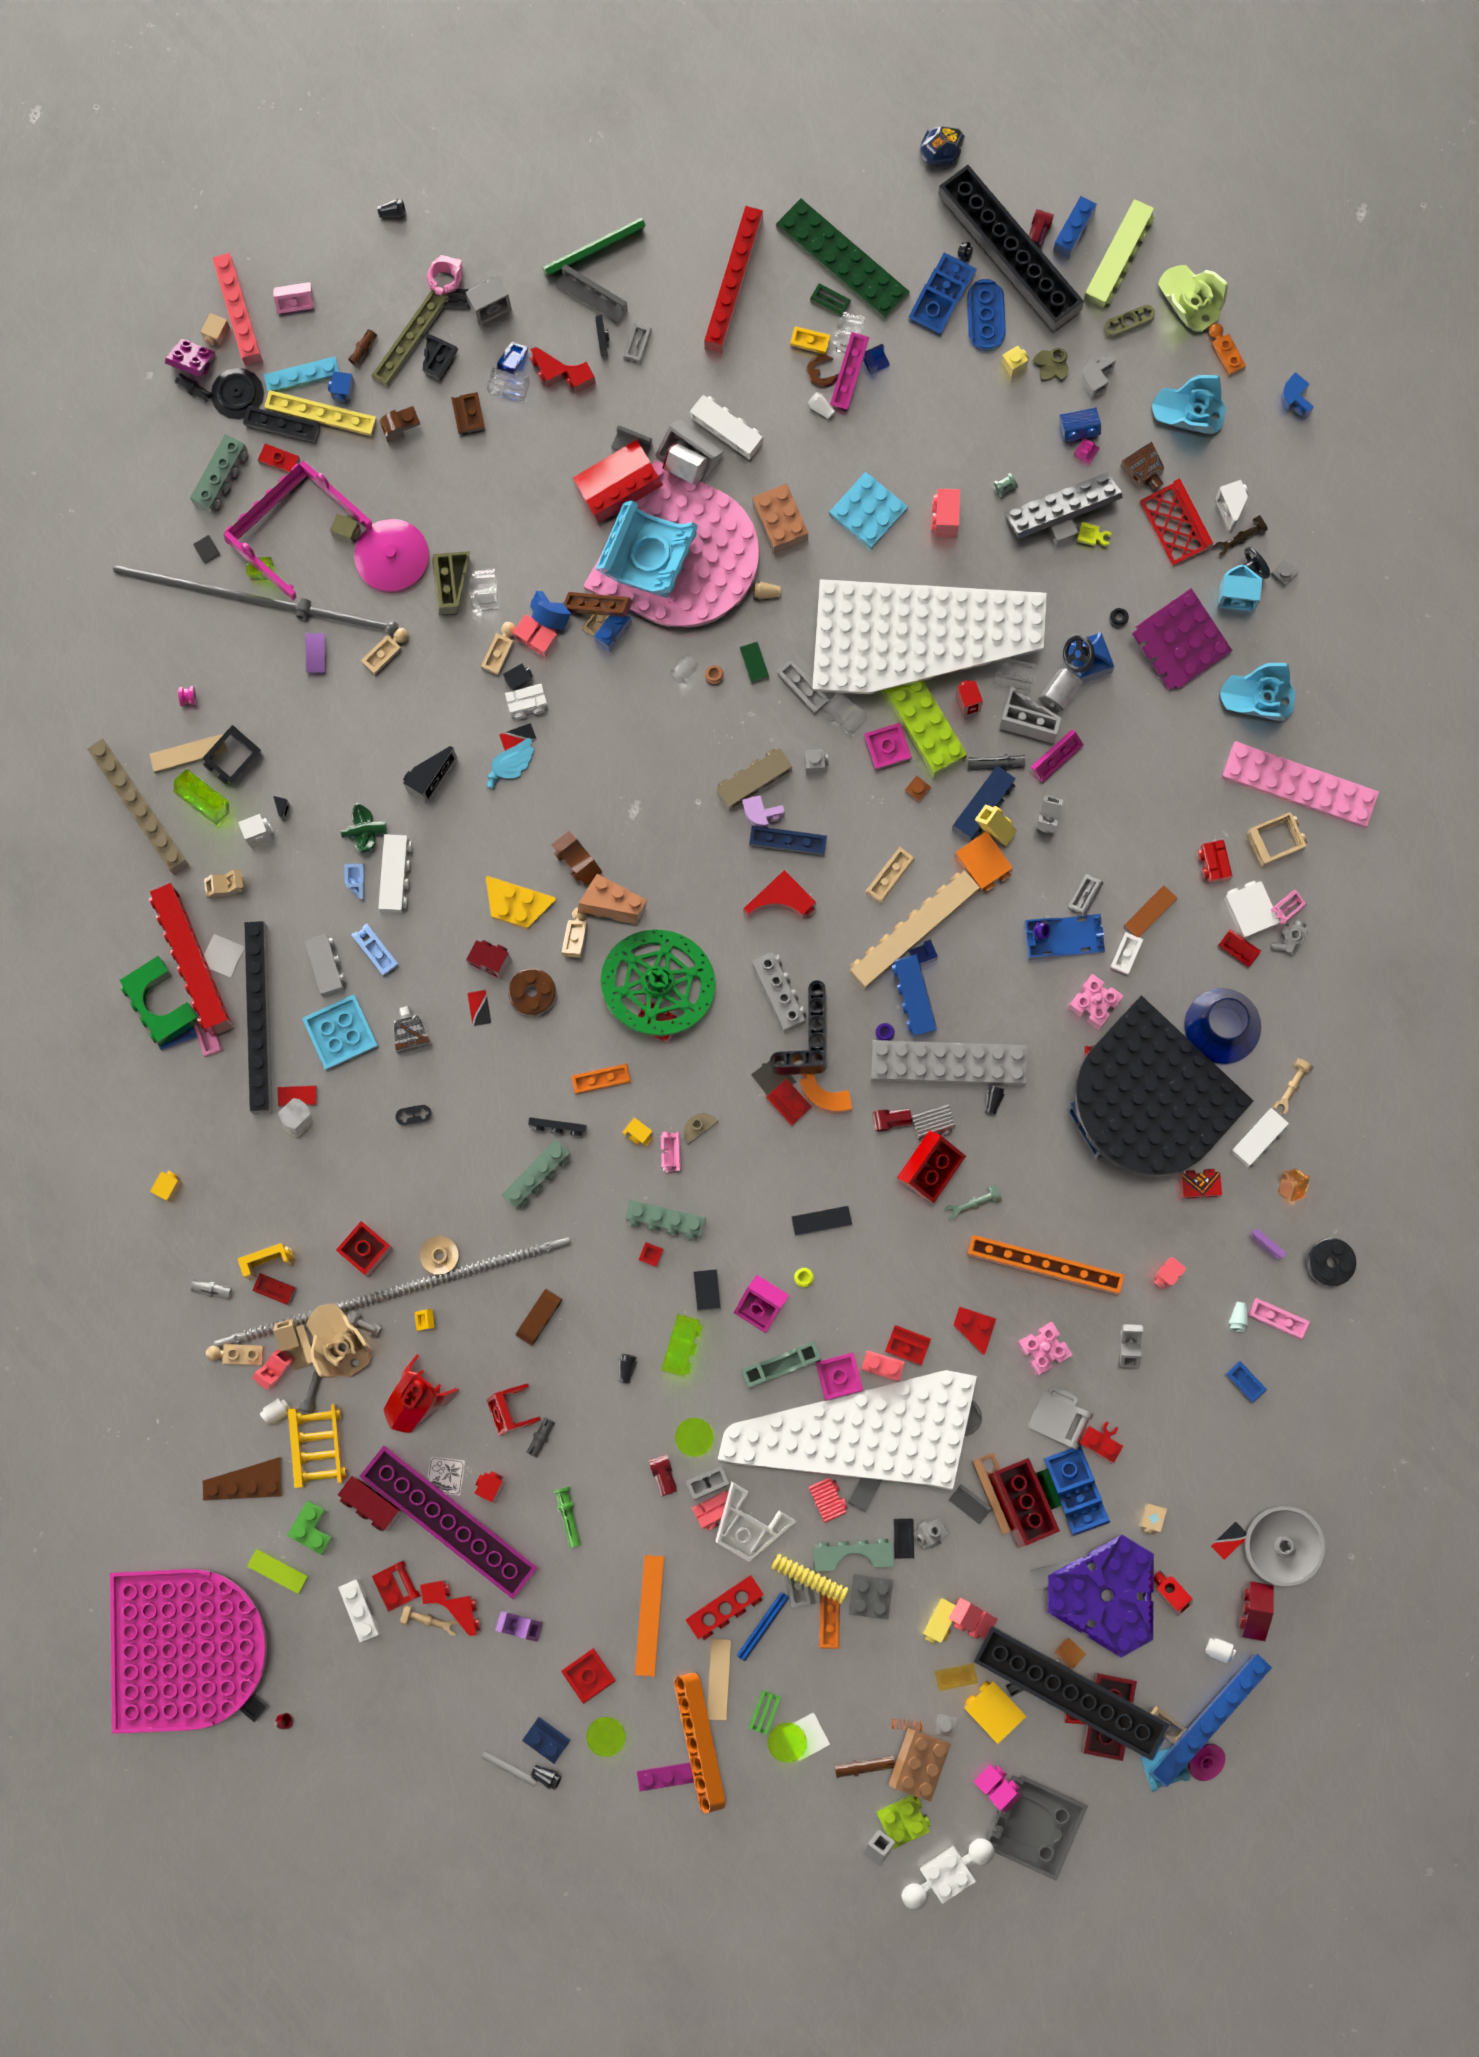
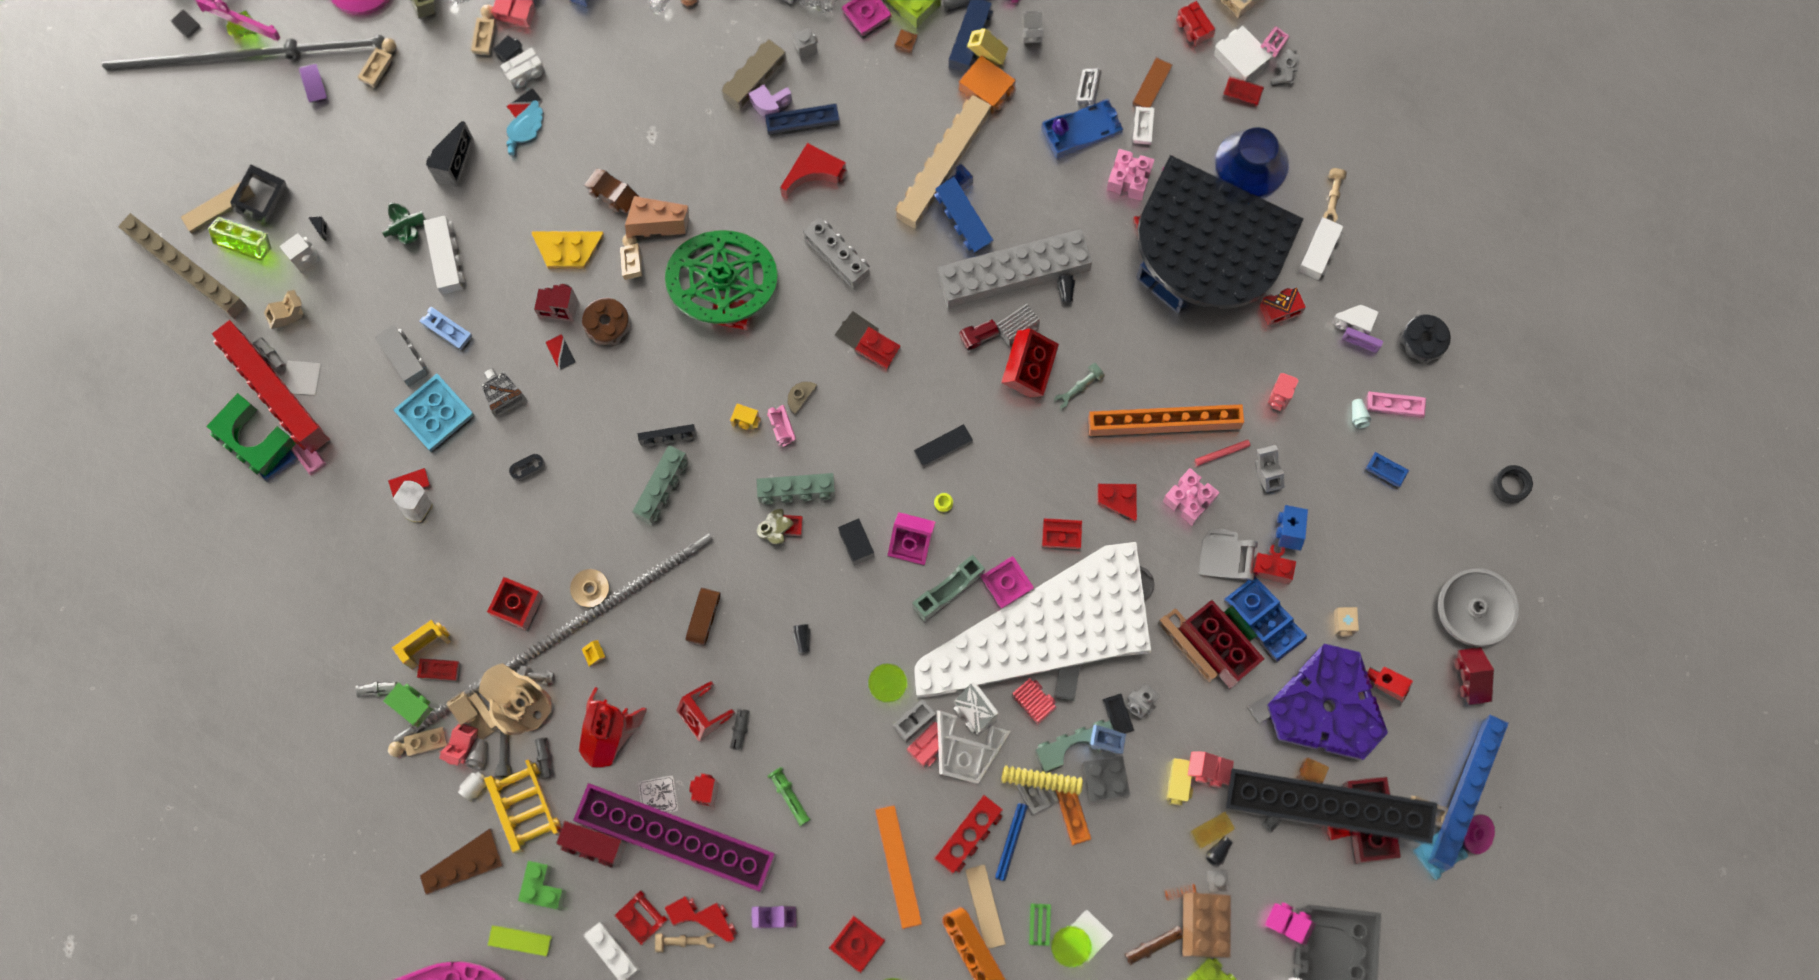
camera: 20 degrees left, 5 degrees down
yellow brick [150,1171,182,1202] -> none
dark pink wheel [178,686,197,706] -> none
black brick [244,921,272,1114] -> none
light blue slope [344,864,364,899] -> none
orange tile [571,1063,631,1095] -> none
dark red piece [649,1454,677,1496] -> none
clear neon green brick [661,1314,703,1378] -> none
black beam [770,980,827,1075] -> none
orange arch [800,1074,852,1114] -> none
coral brick [861,1351,905,1382] -> none
tan tile [866,847,915,904] -> none
dark purple plate [875,1023,895,1041] -> none
dark grey panel [949,1484,993,1525] -> none
yellow panel [964,1680,1027,1744] -> none
white brick [1205,1638,1236,1663] -> none
sticker [1211,1522,1247,1560] -> none
clear orange panel [1278,1168,1310,1201] -> none
none -> light grey pin [253,337,286,372]
none -> bright green brick [383,682,433,728]
none -> light grey cone [465,739,487,770]
none -> dark grey pin [535,737,554,779]
none -> olive plate [757,509,794,544]
none -> white slope [953,681,998,736]
none -> light blue slope [1091,725,1126,754]
none -> coral bar [1195,439,1251,466]
none -> black cone [1205,836,1233,867]
none -> blue brick [1276,505,1308,551]
none -> white slope [1332,305,1378,335]
none -> black tyre [1493,465,1533,503]

